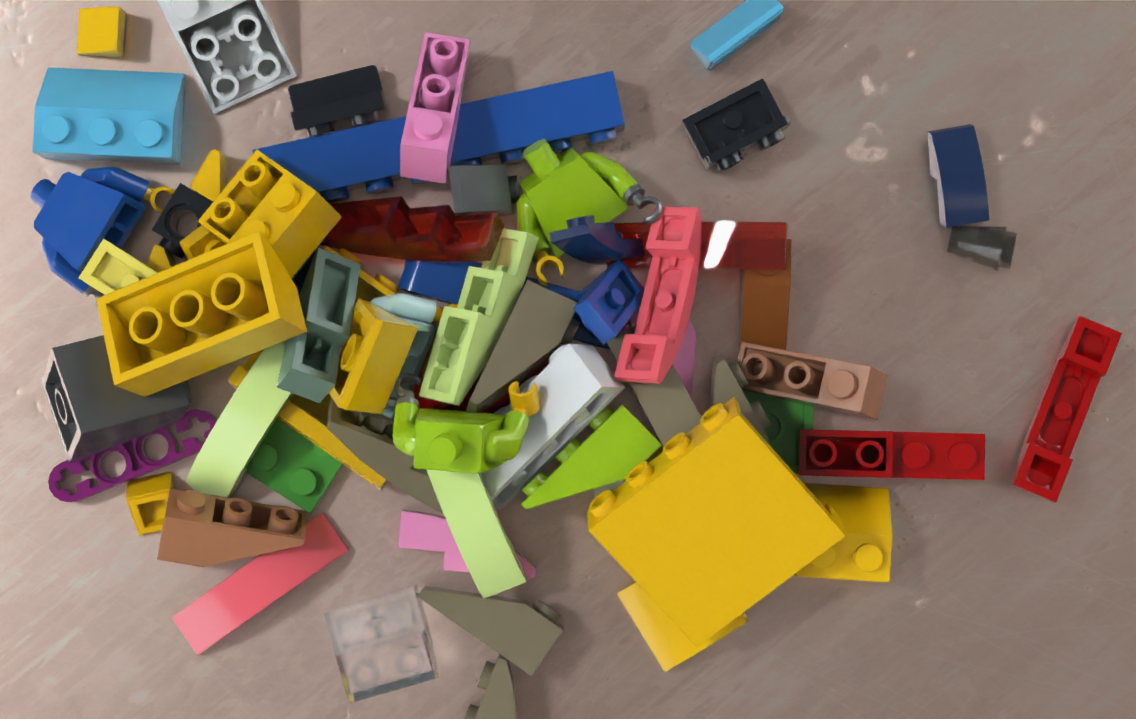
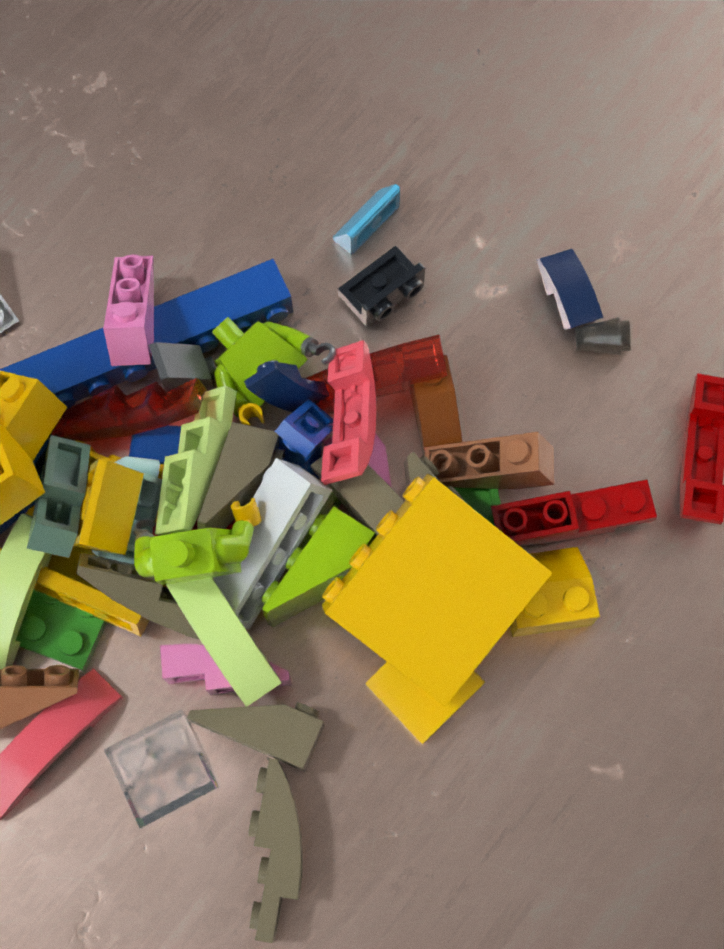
camera: 10 degrees left, 15 degrees down
black bracket [288,65,388,137] -> none

